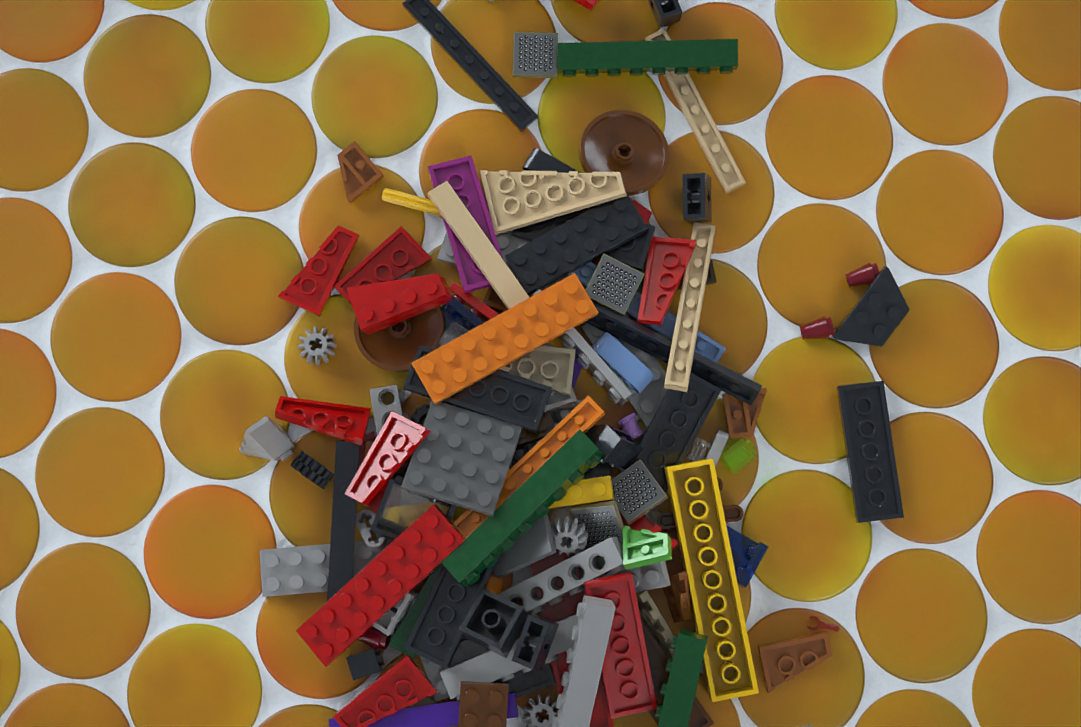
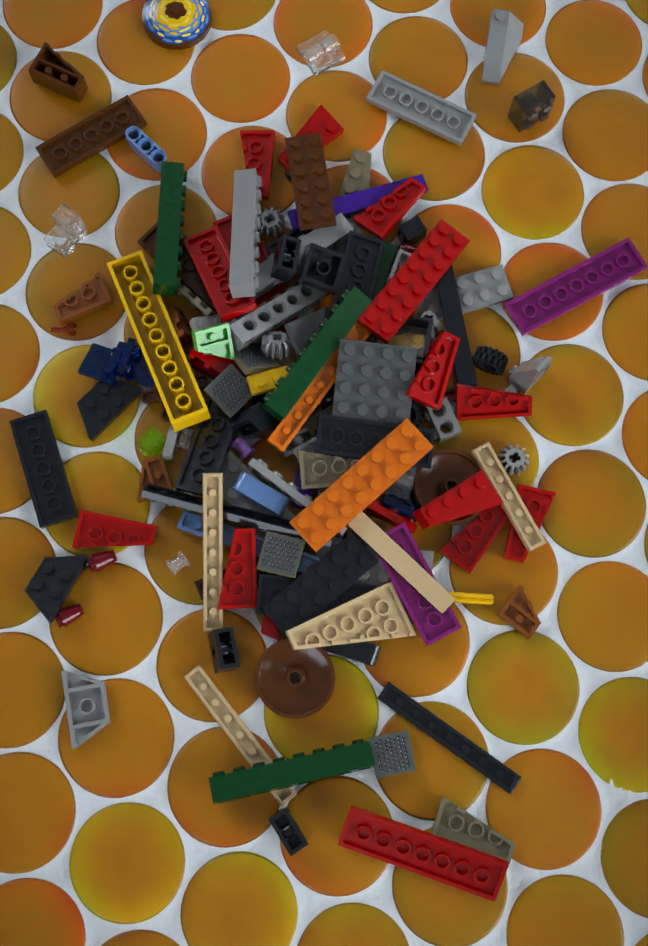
camera: 170 degrees right, 5 degrees down
none -> light grey wing [61,671,111,749]
none -> red wing [72,510,157,548]
none -> black wing [77,377,144,442]
none -> clear blue bracket [78,341,128,385]
none -> clear bush [165,551,191,575]
none -> tan tile [471,442,546,552]
none -> magenta plate [503,237,648,337]

